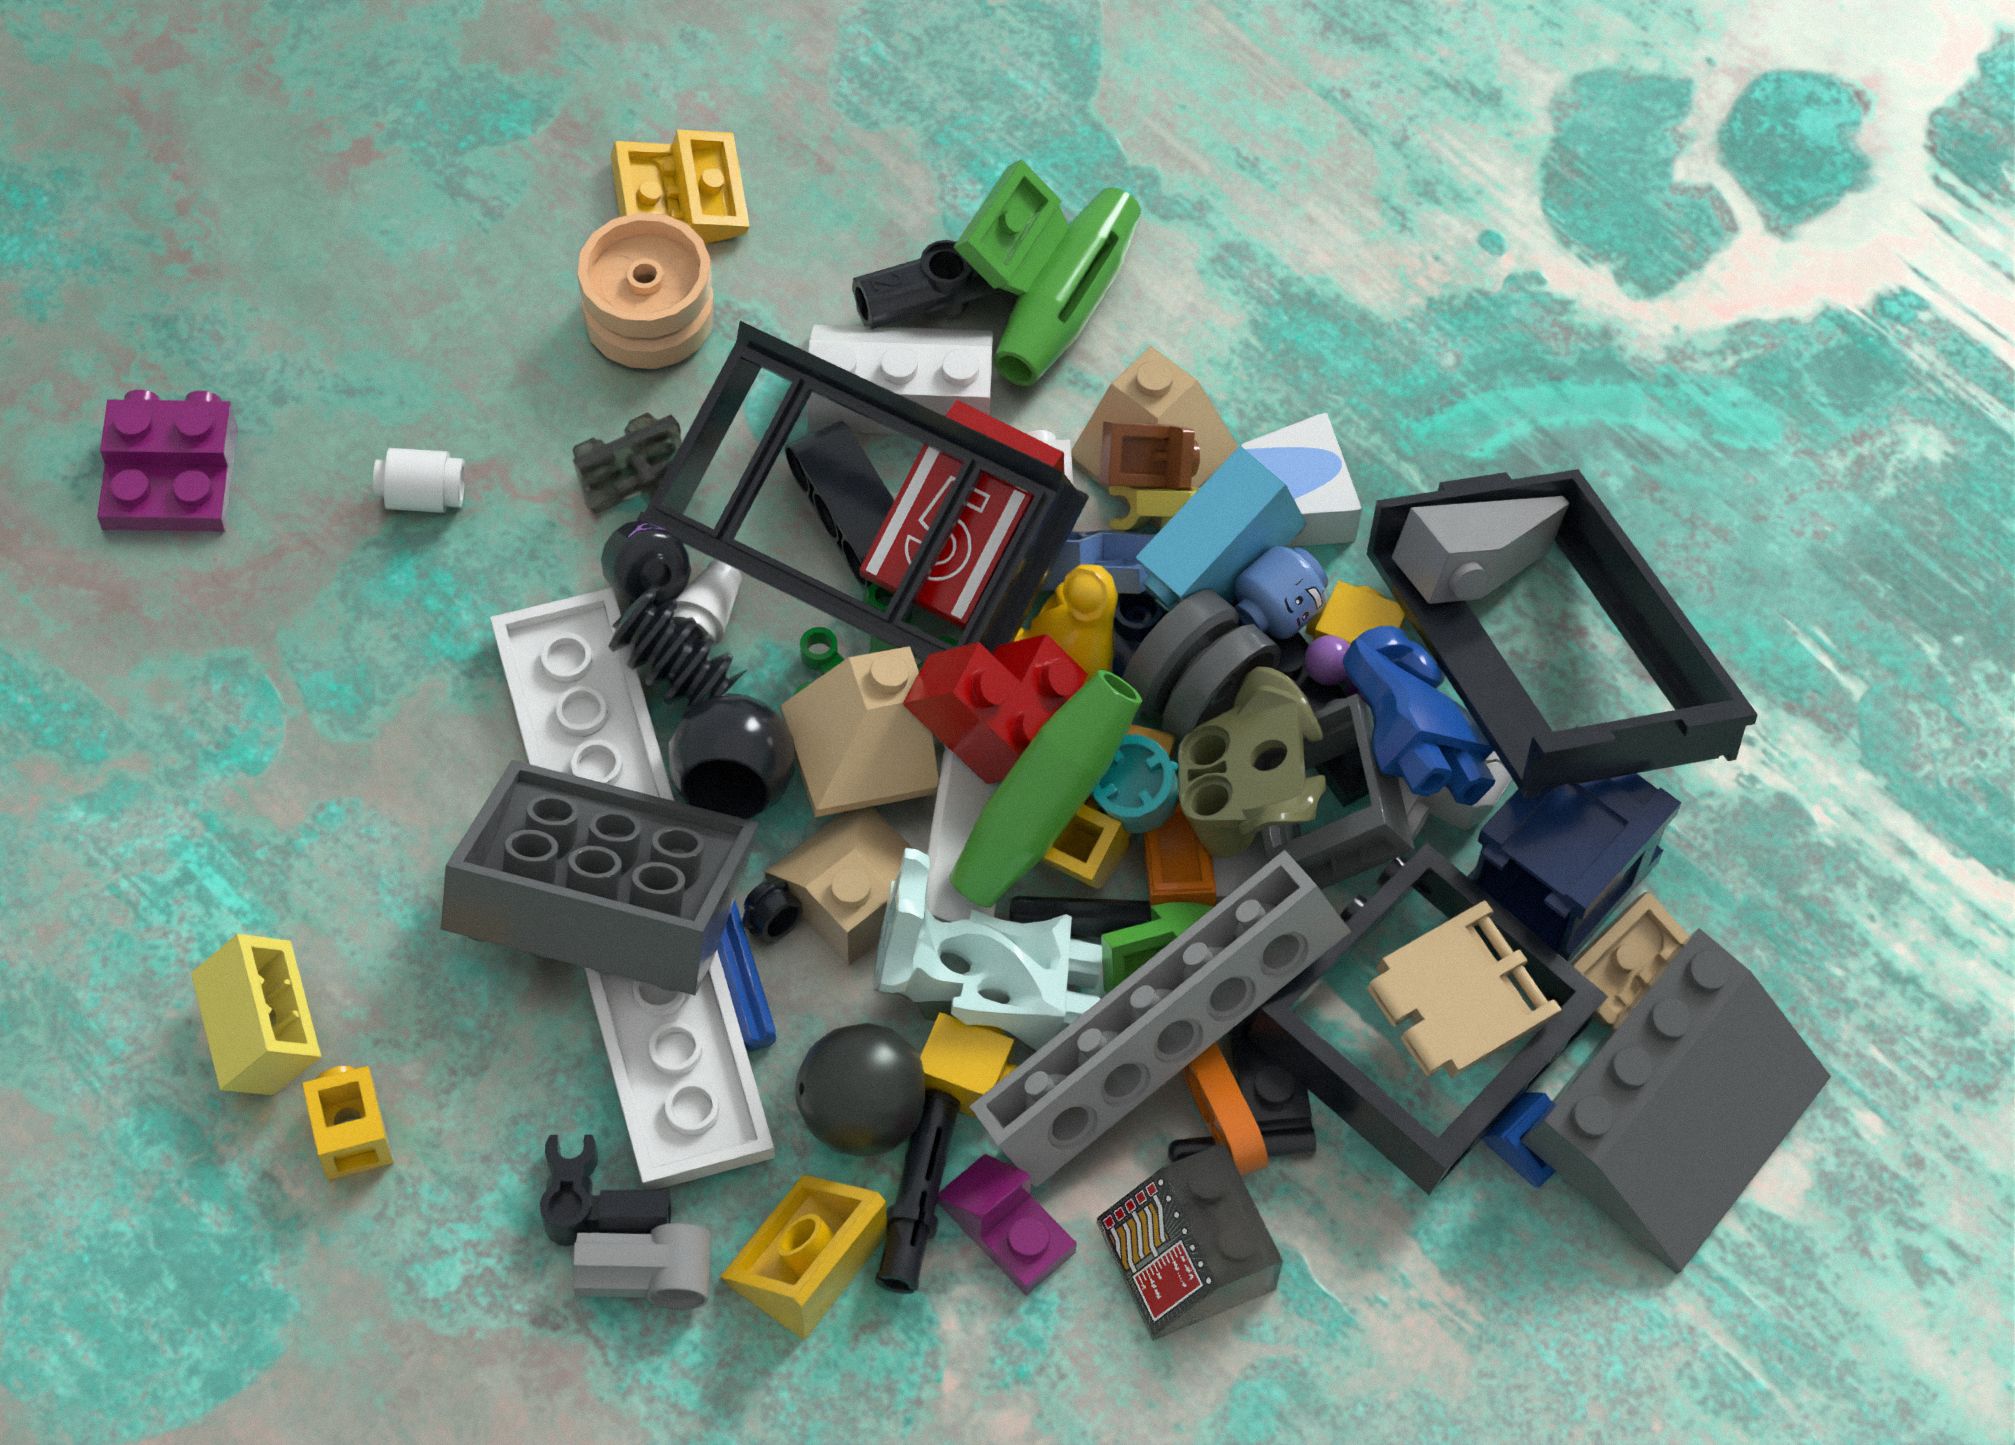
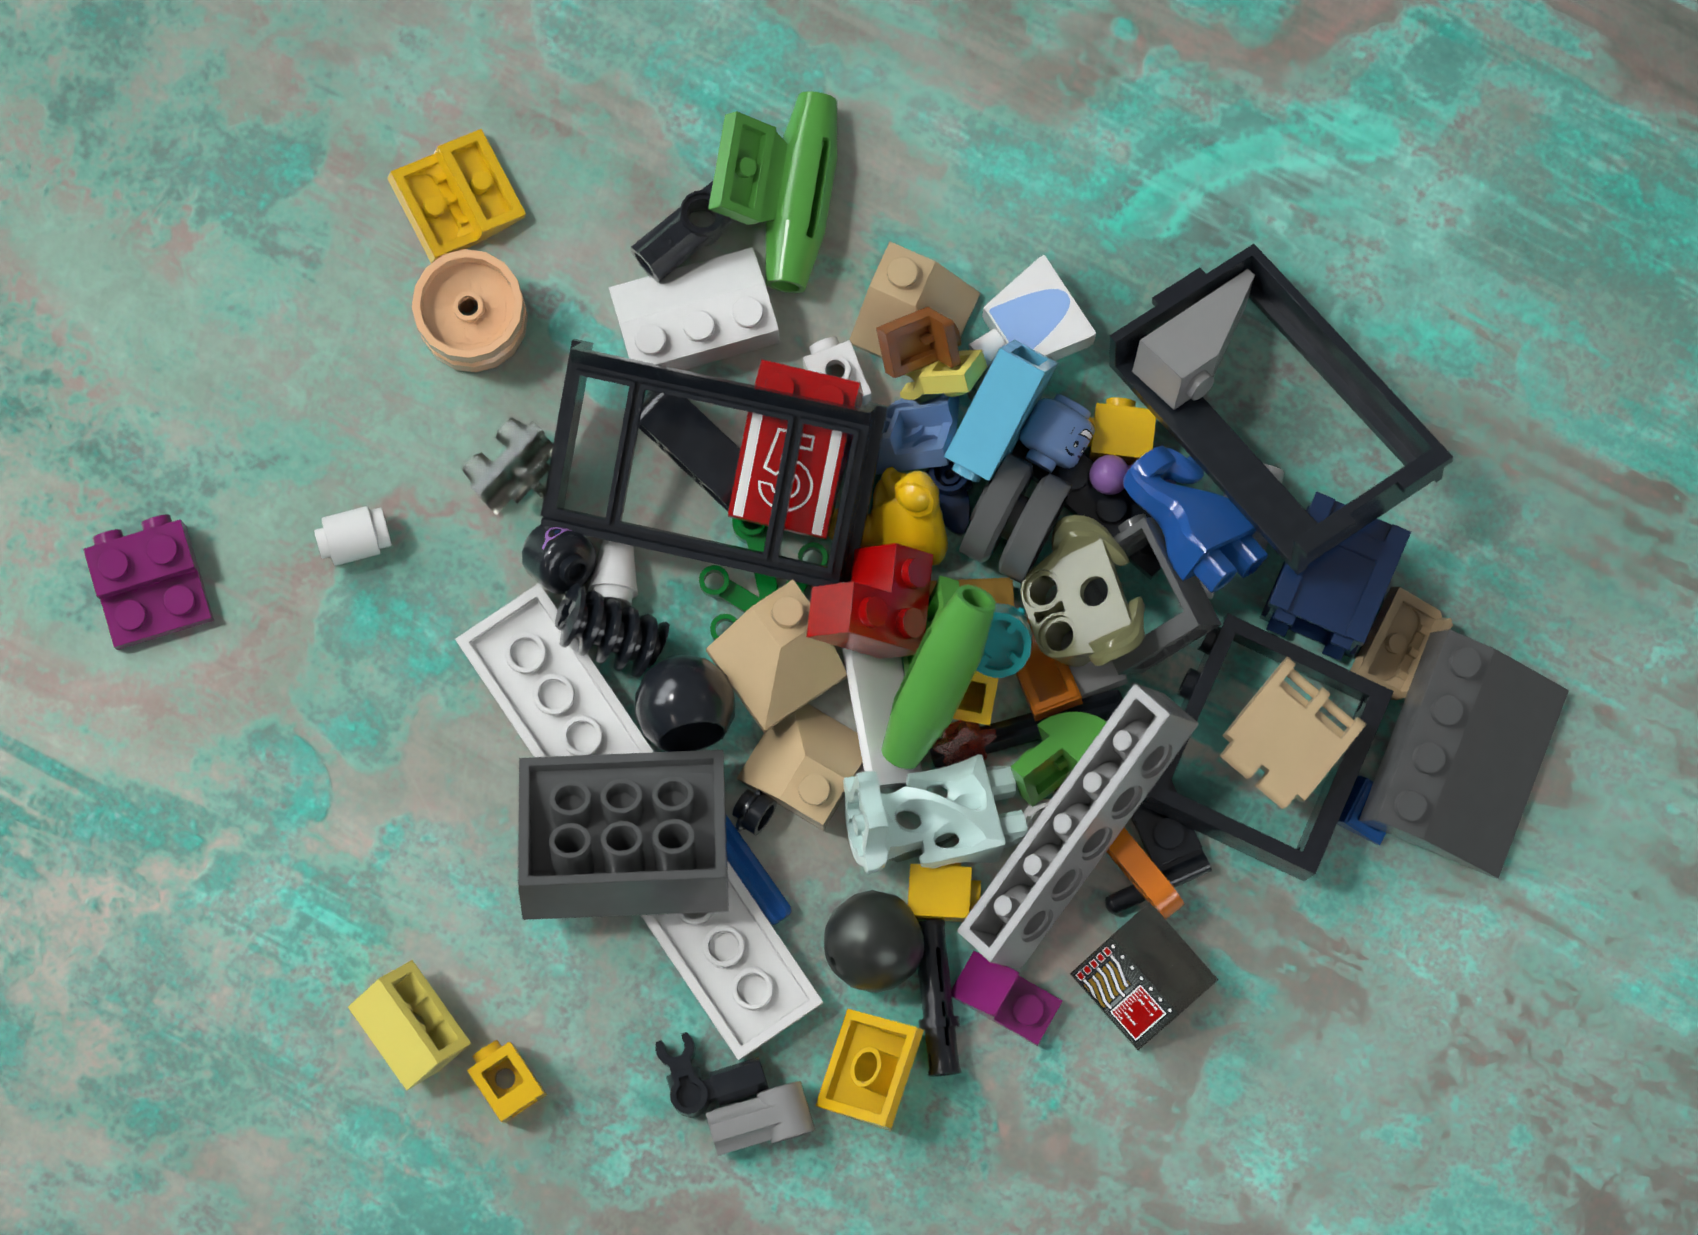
camera: 15 degrees left, 20 degrees up
none -> clear red plate [932,720,997,767]

